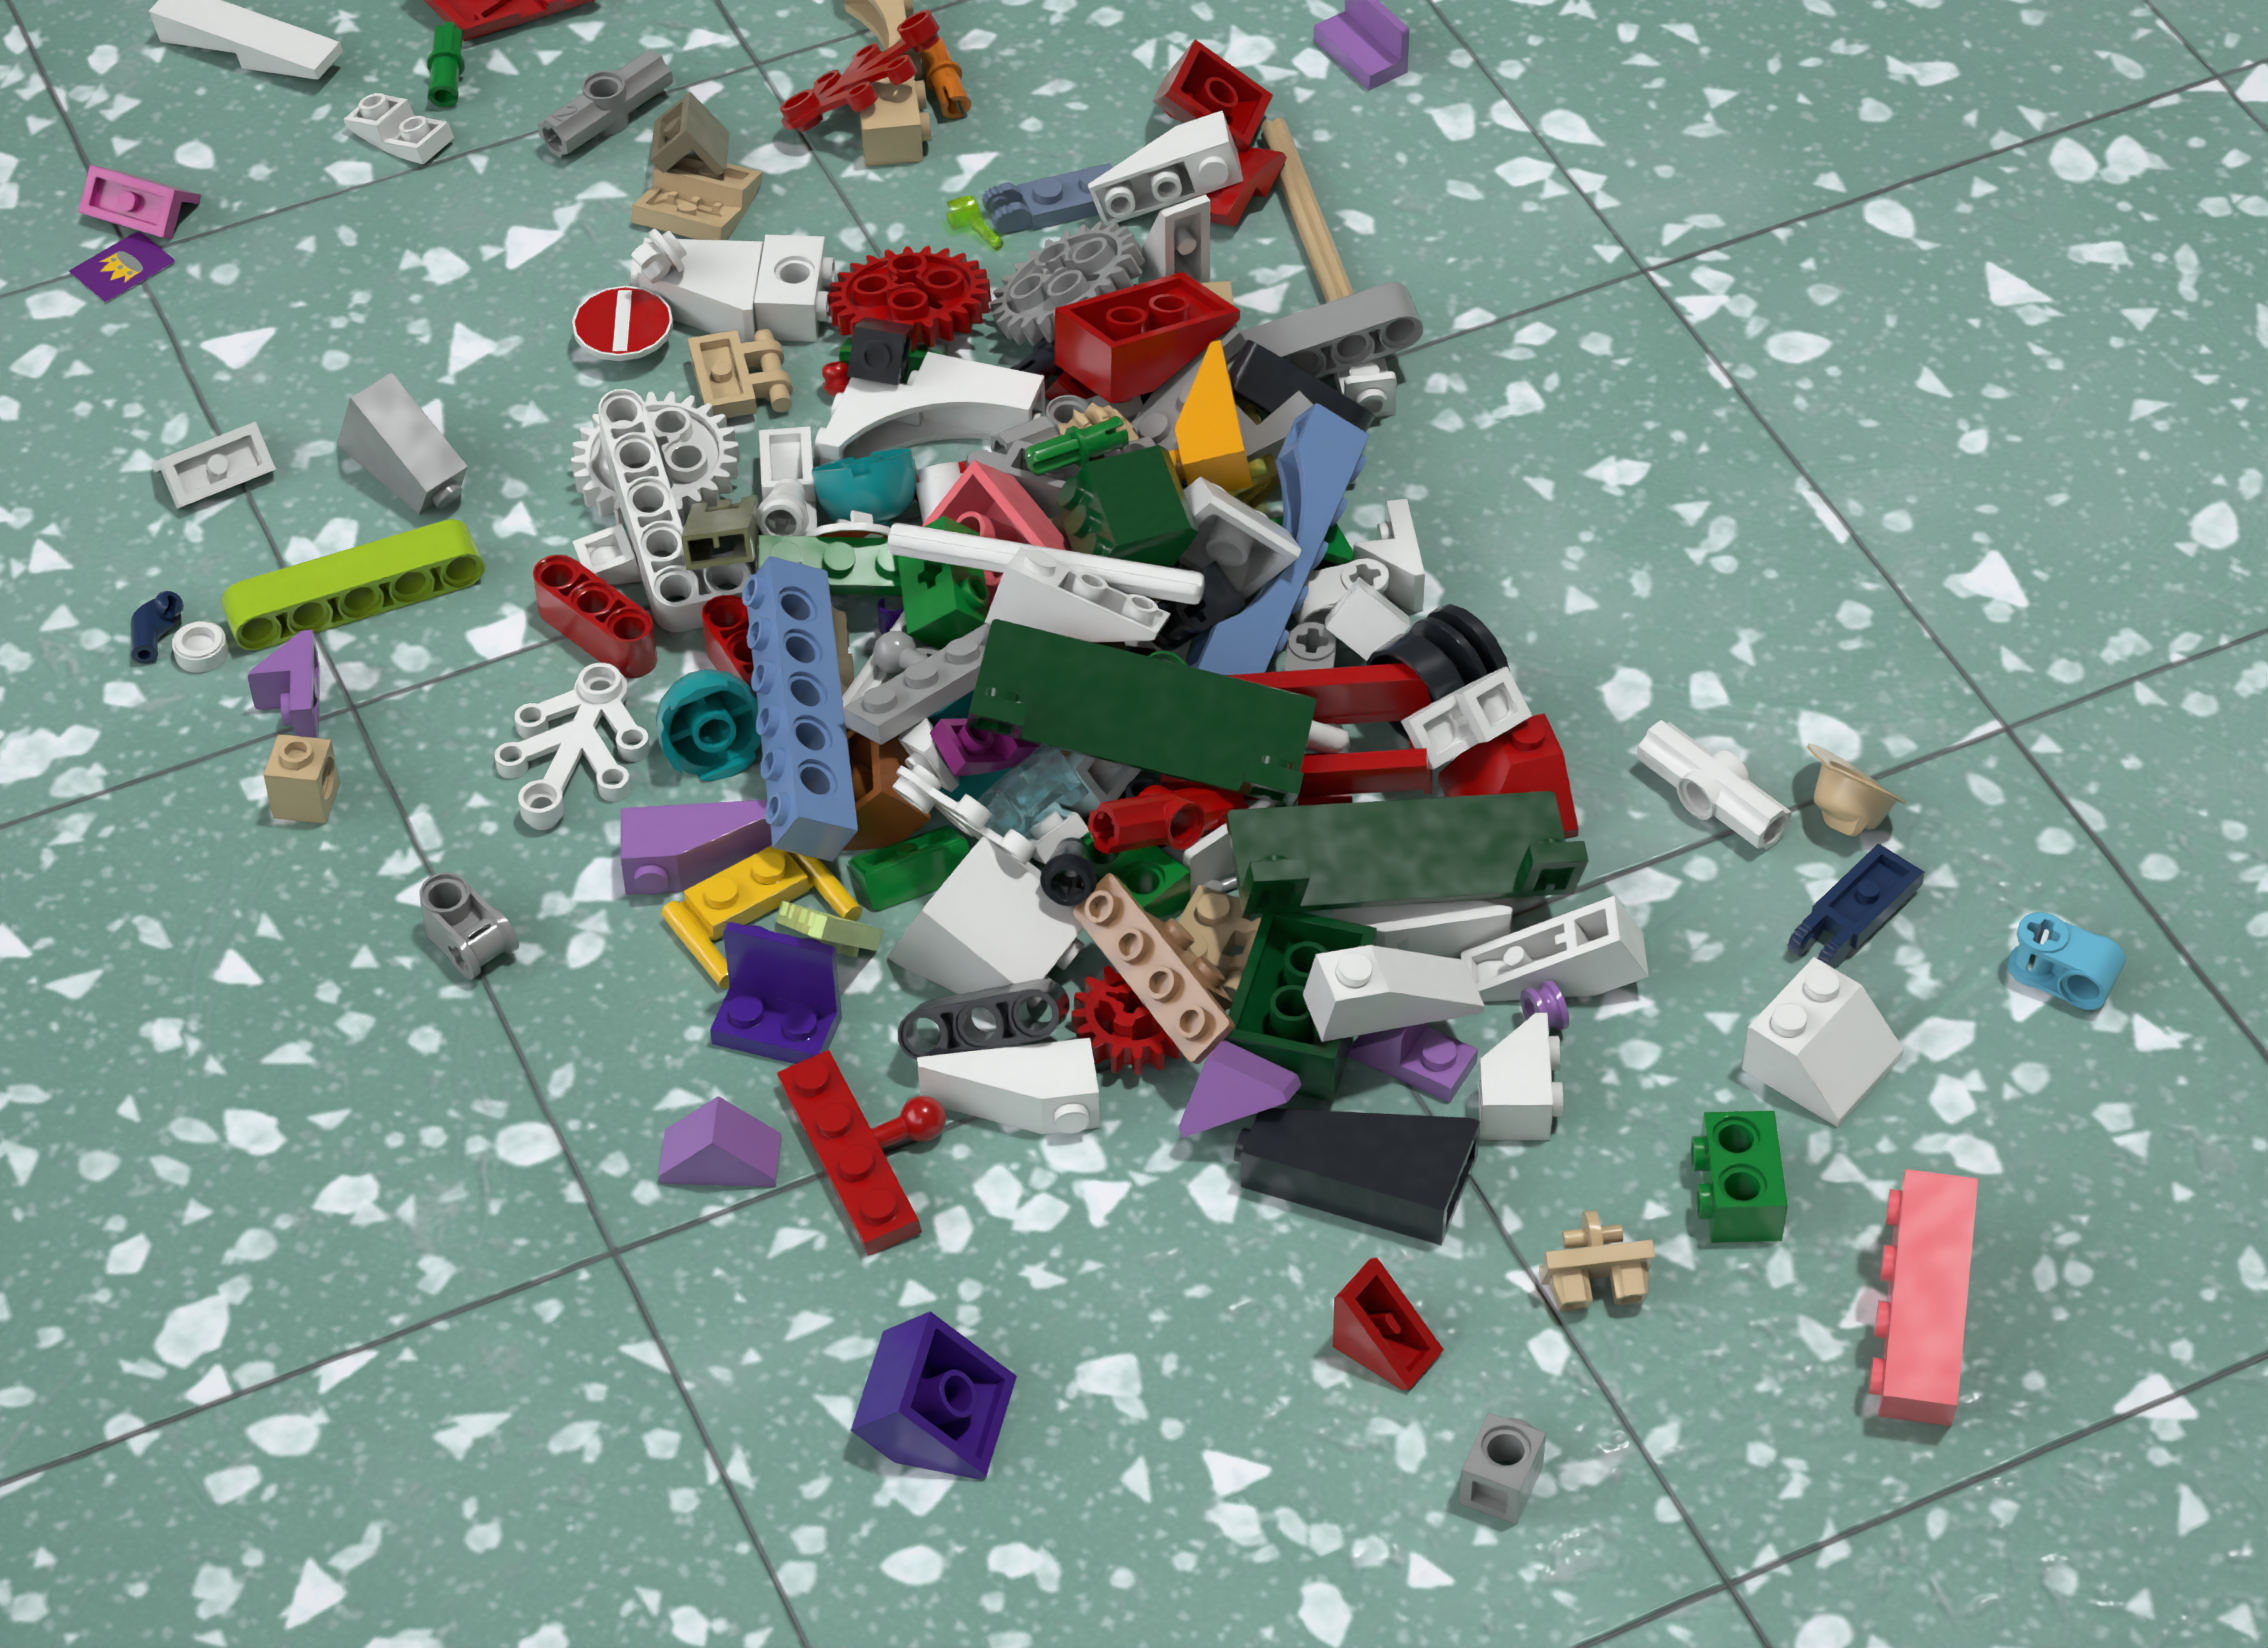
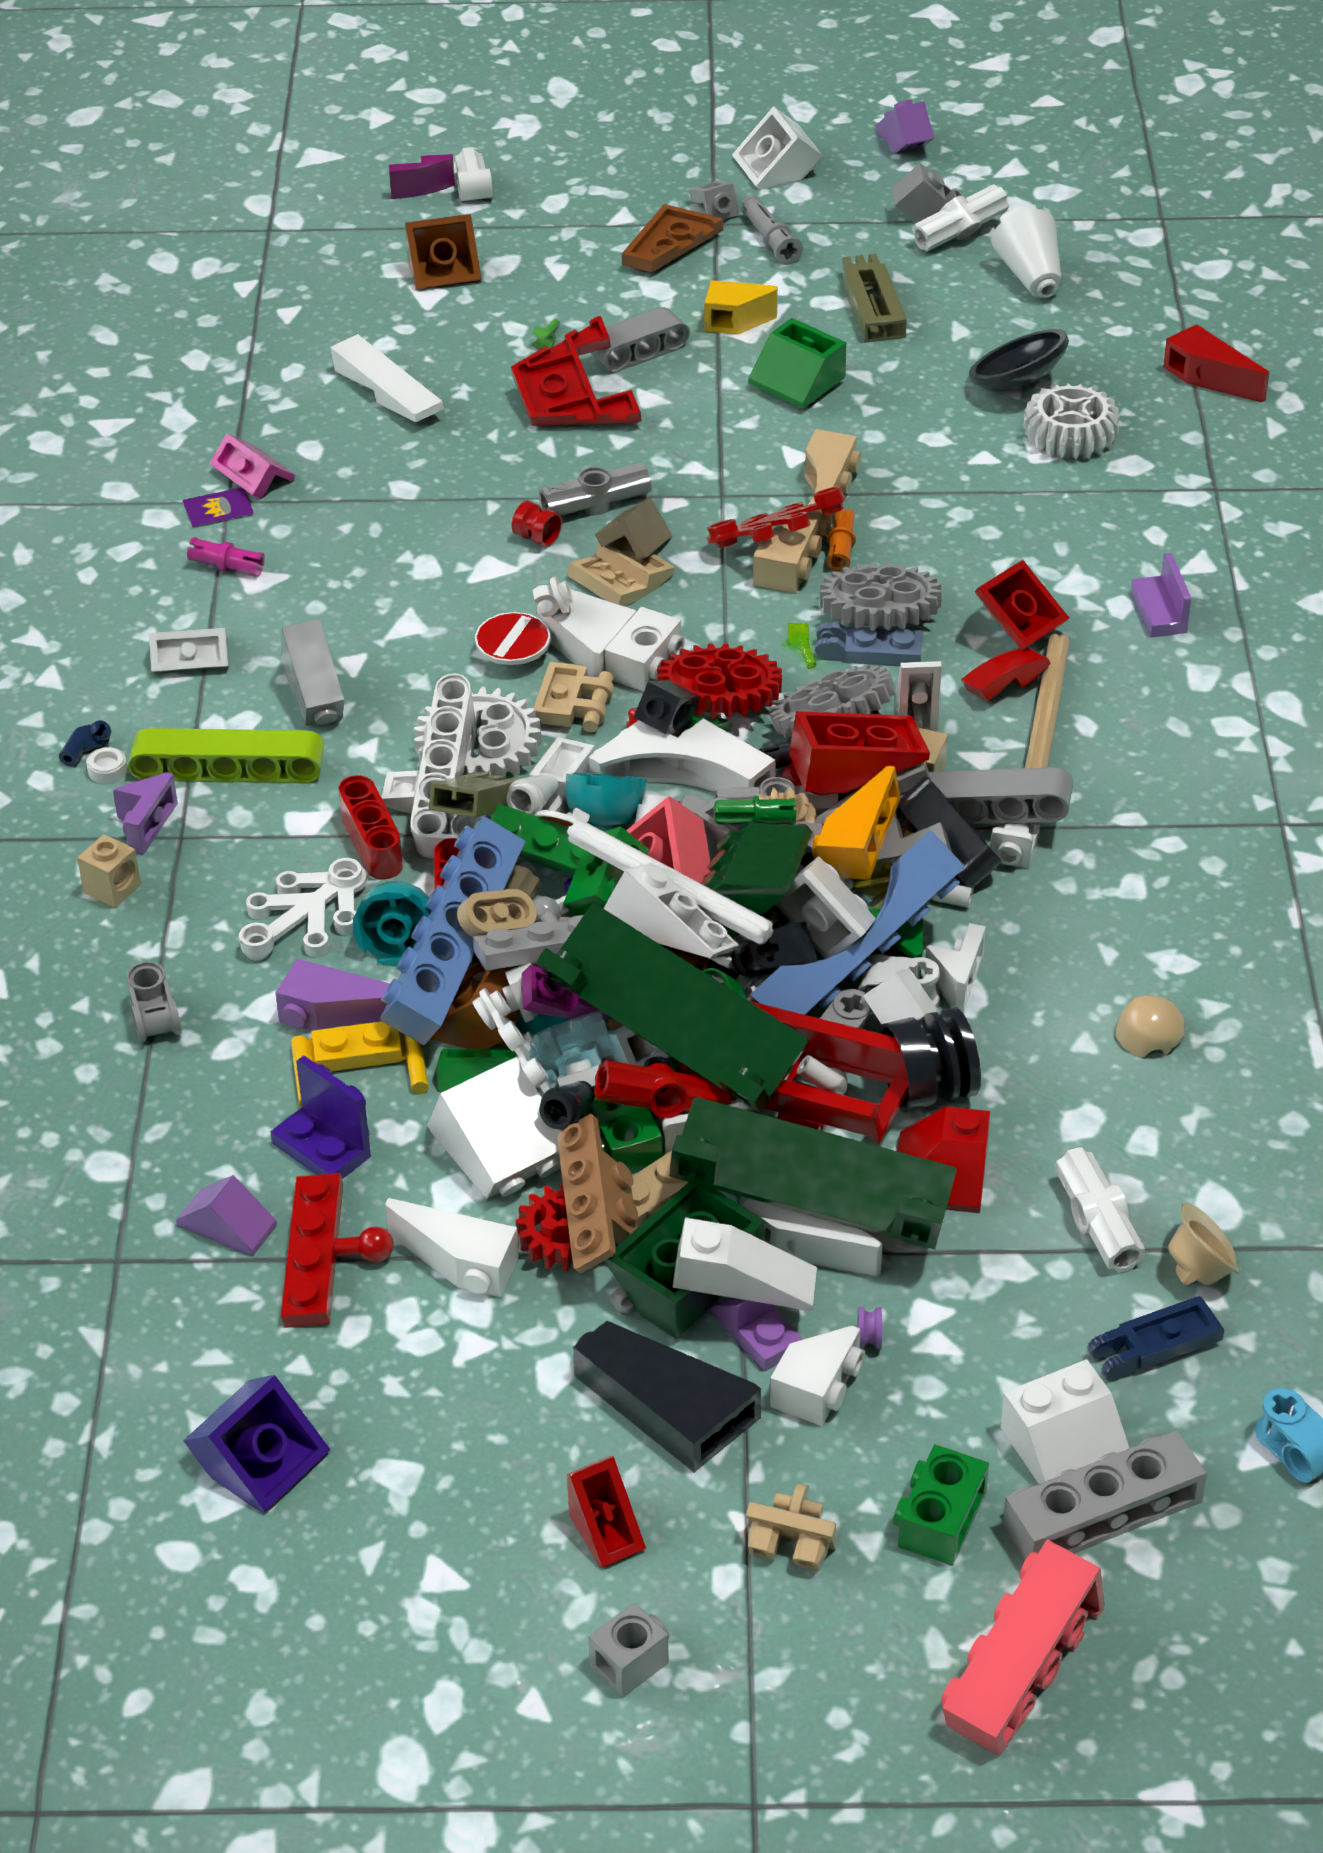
camera: 25 degrees right, 5 degrees down
white slope [343,93,454,165] -> none
green axle [427,21,465,107] -> none
yellowish green wing [776,901,883,958] -> none
black beam [898,979,1070,1060] -> none
white slope [1088,111,1244,226] -> none
medium lavender slope [1178,1040,1301,1138] -> none
white slope [1401,667,1532,769] -> none
white slope [1461,896,1649,1002] -> none
none -> dark pink pin [187,537,265,576]
none -> tan plate [457,889,537,937]
none -> red wheel [511,500,562,547]
none -> light grey gear [820,562,941,630]
none -> light grey brick [1003,1430,1207,1560]
none -> tan hair [1115,995,1186,1058]

